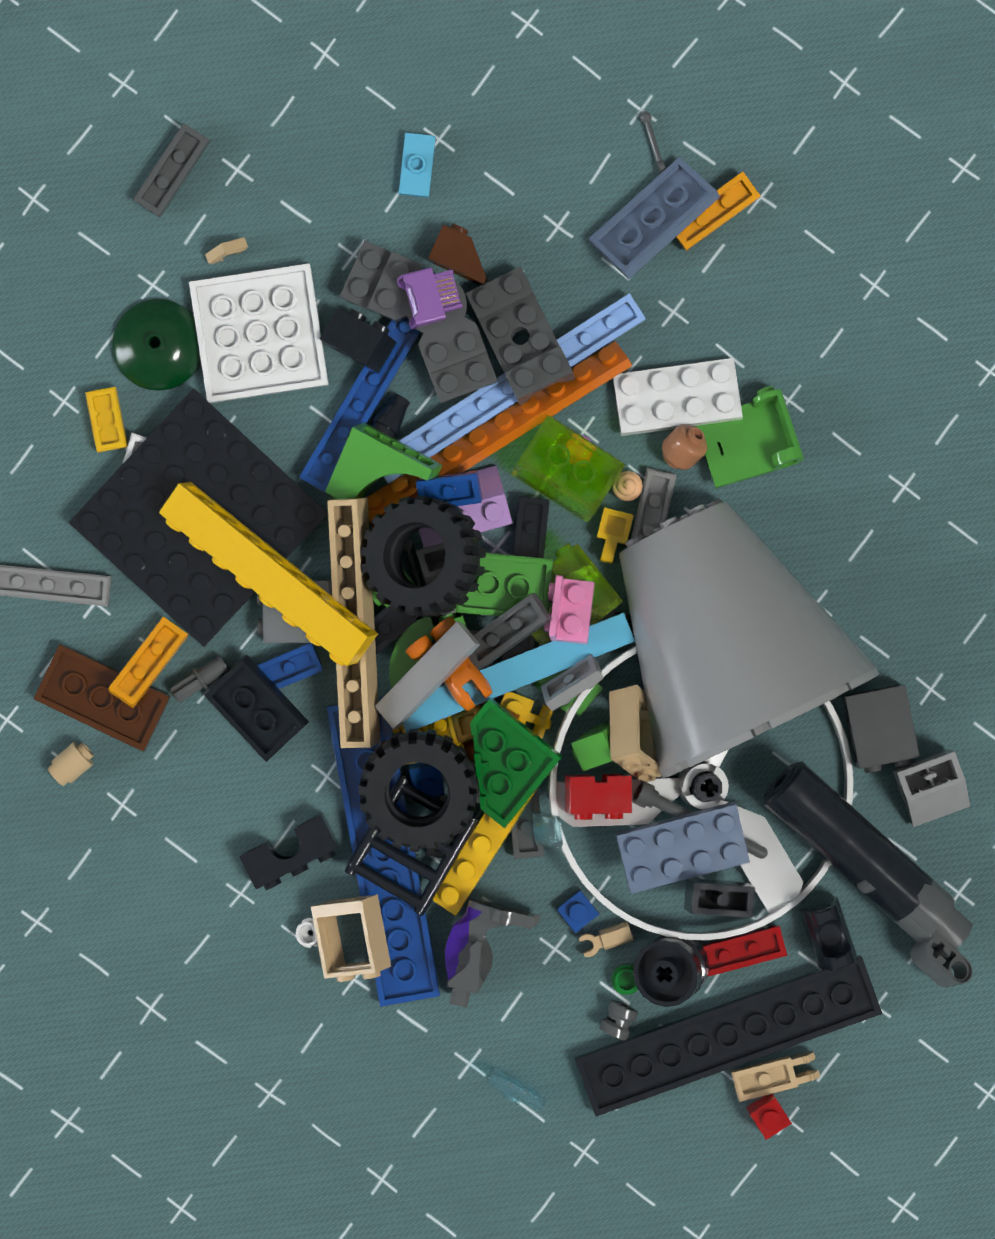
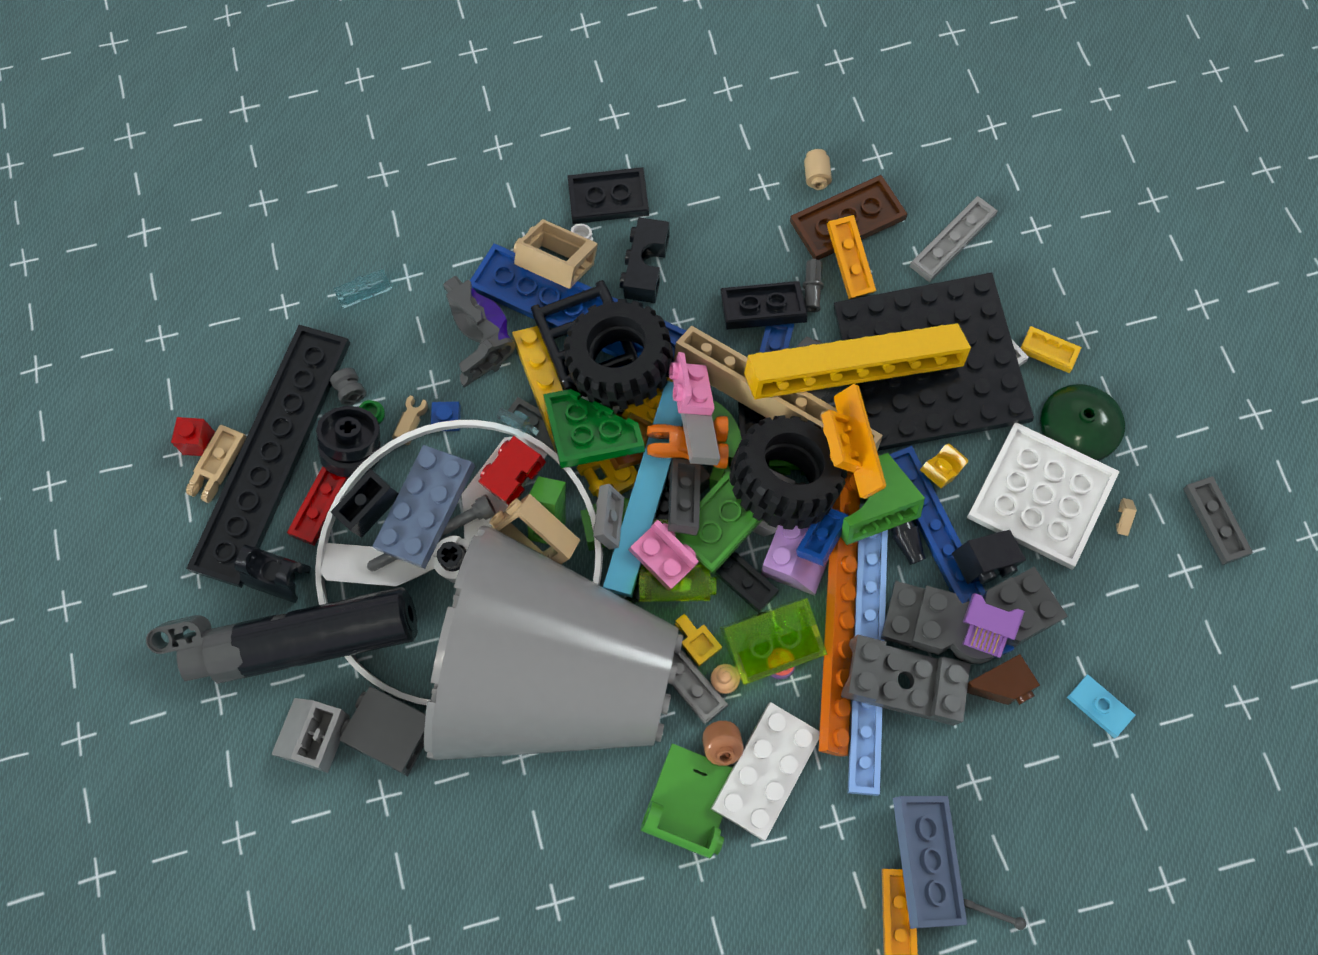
camera: 130 degrees right, 20 degrees down
none -> black tile [567,167,649,224]
none -> bright pink bracket [669,352,715,416]
none -> light orange bracket [821,384,886,499]
none -> yellow bracket [920,443,968,488]

